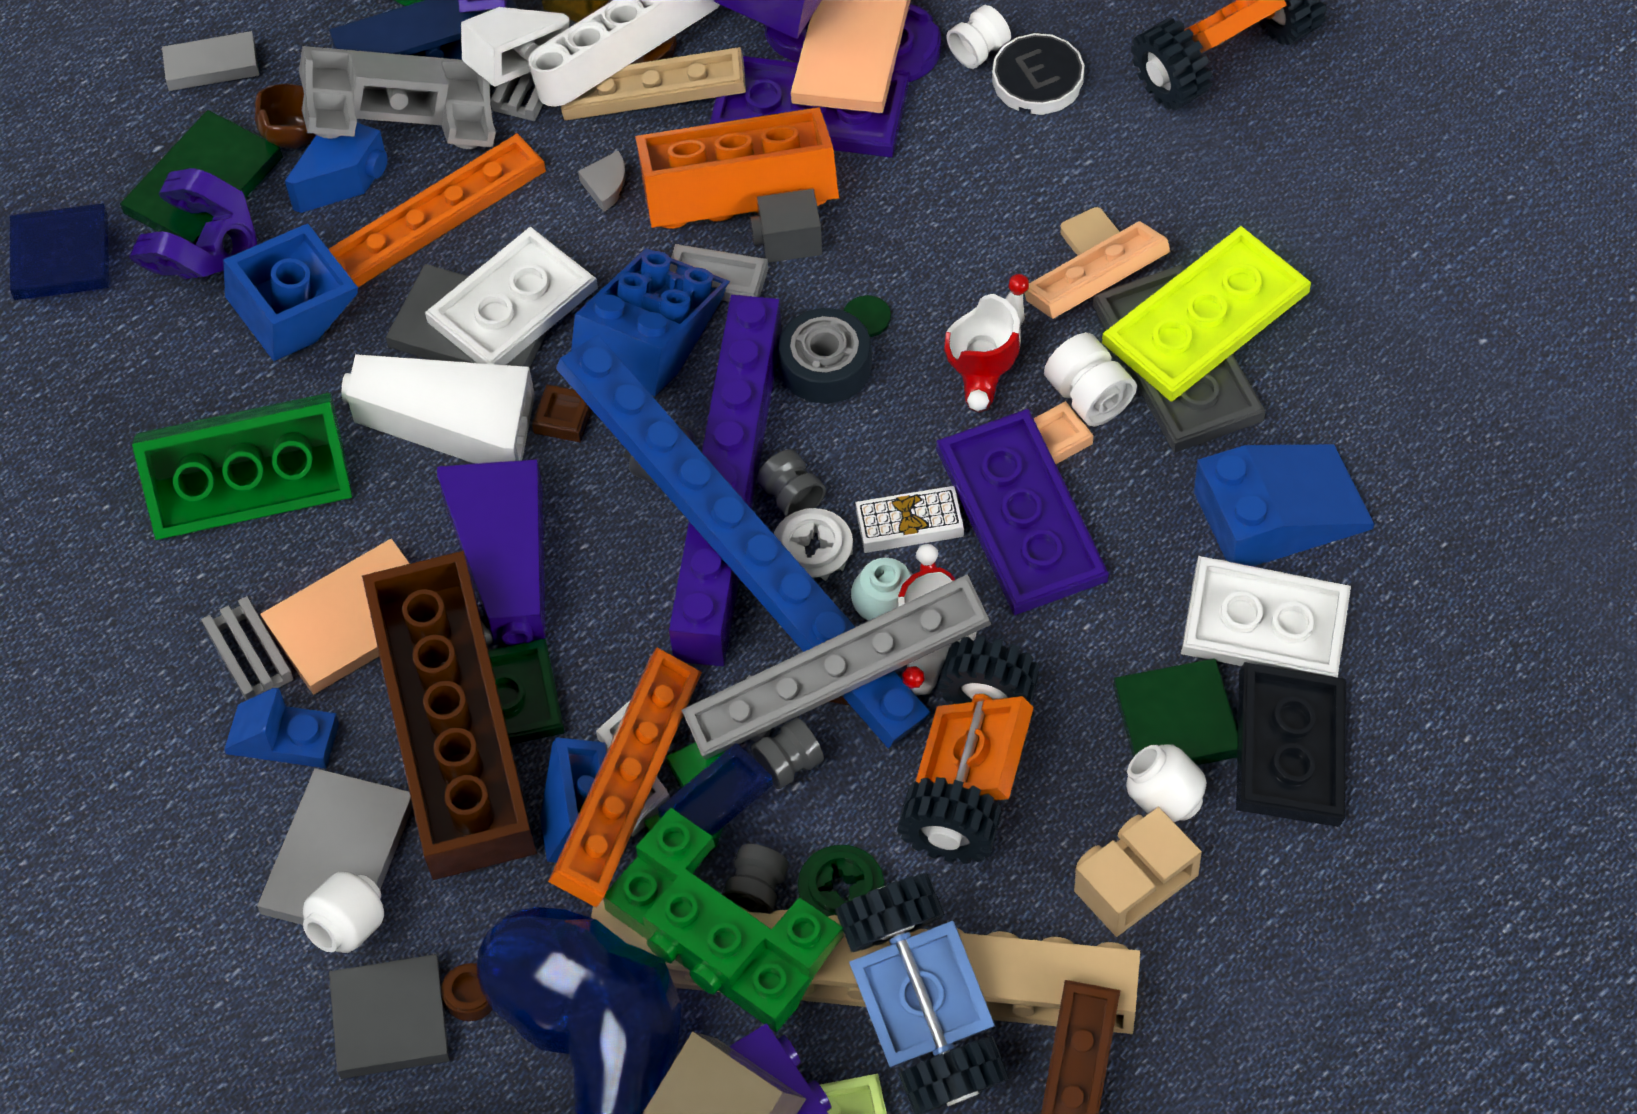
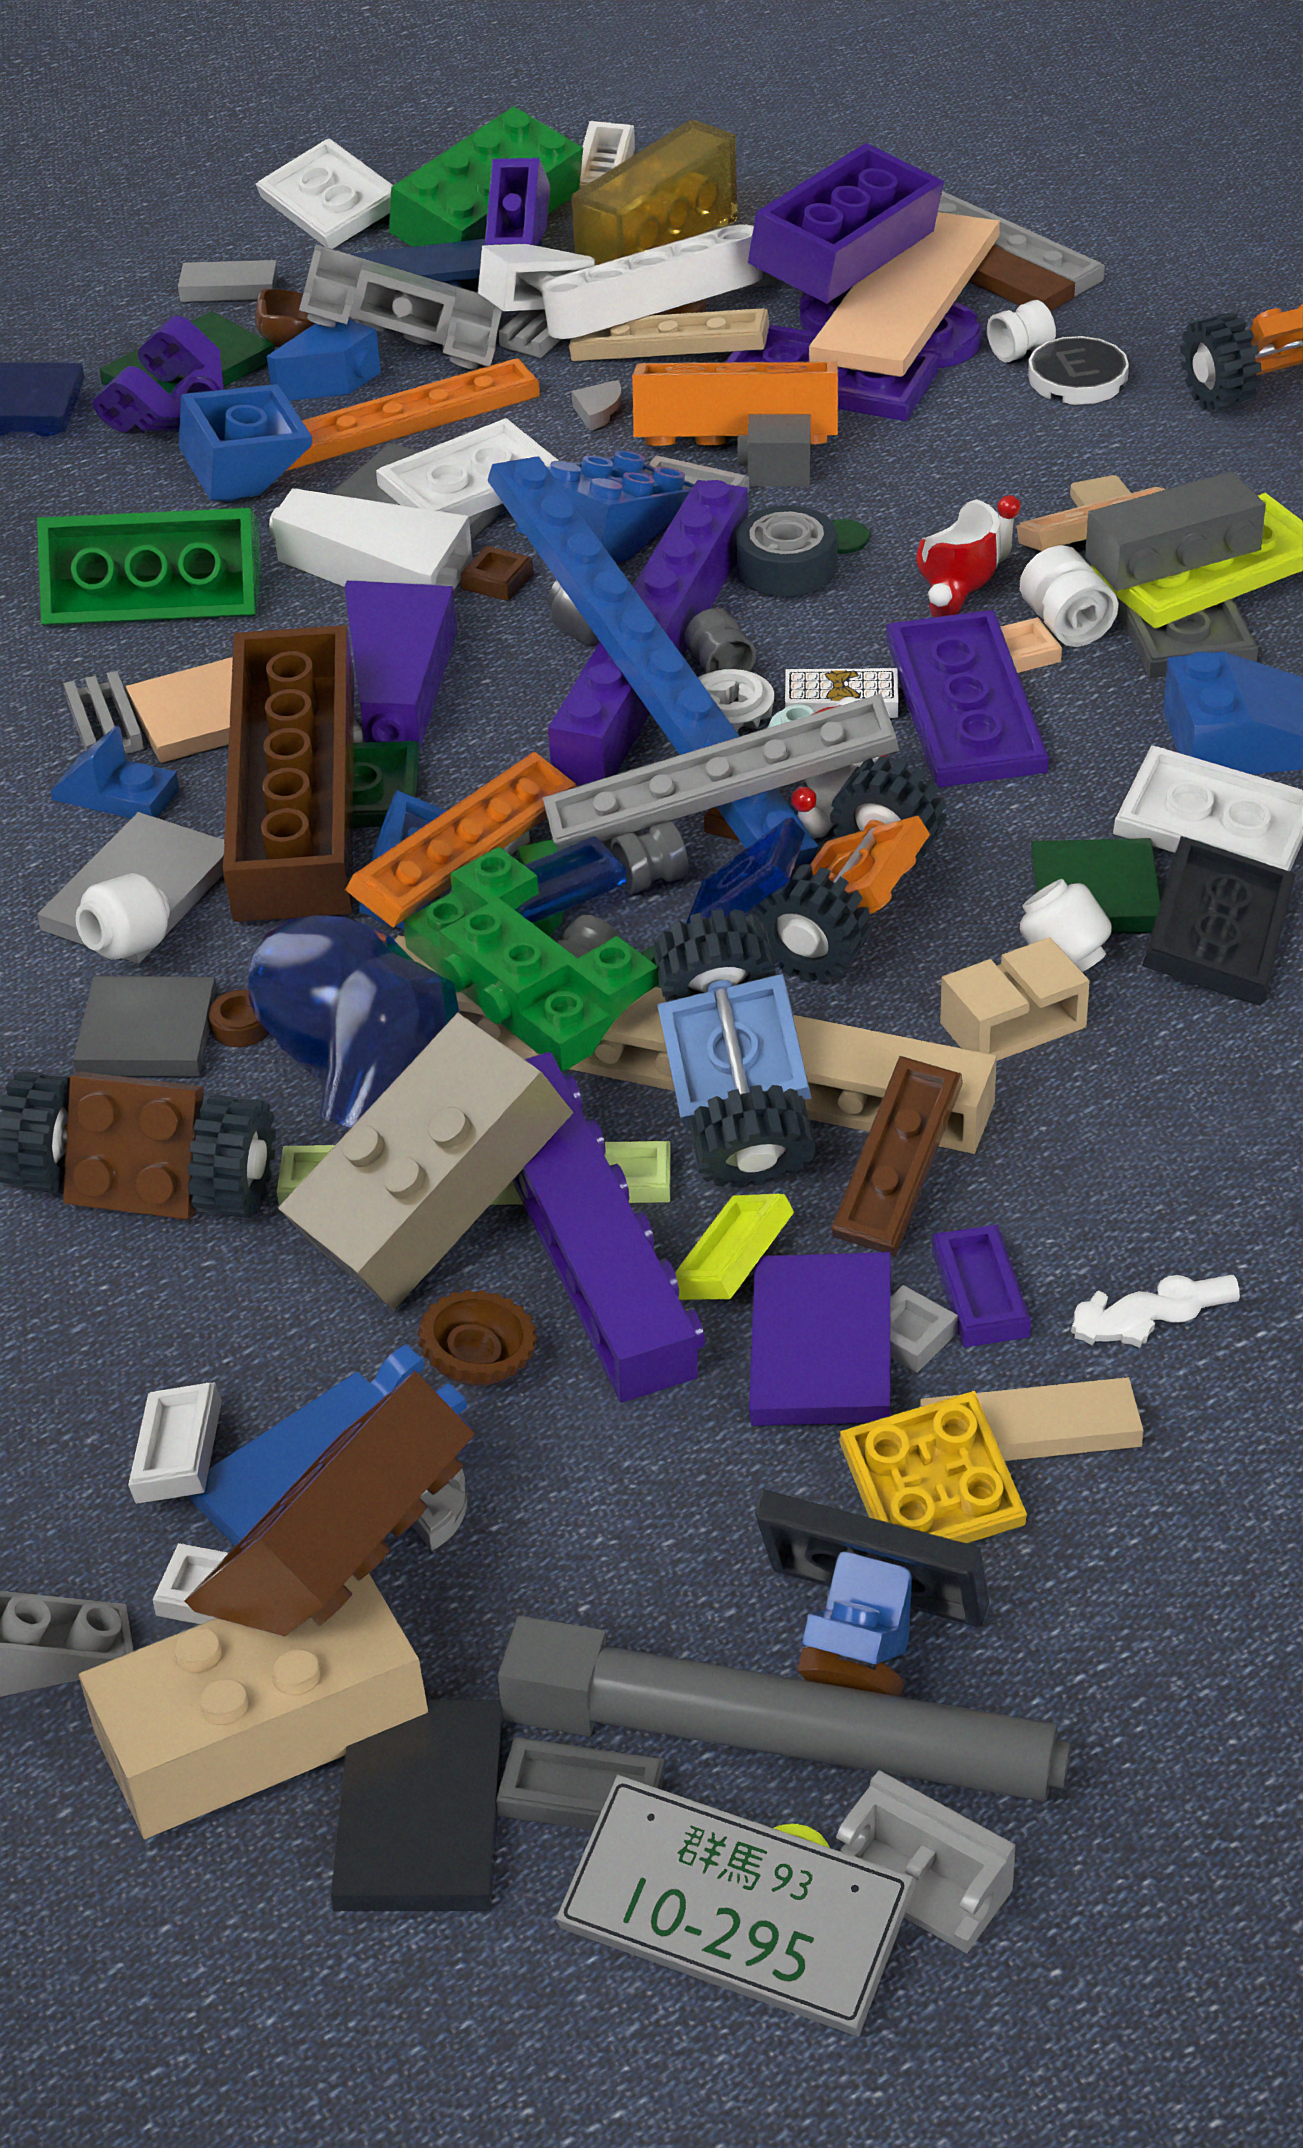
camera: 10 degrees right, 15 degrees down
none -> clear blue tile [686,817,806,924]
none -> dark grey brick [1085,471,1266,591]

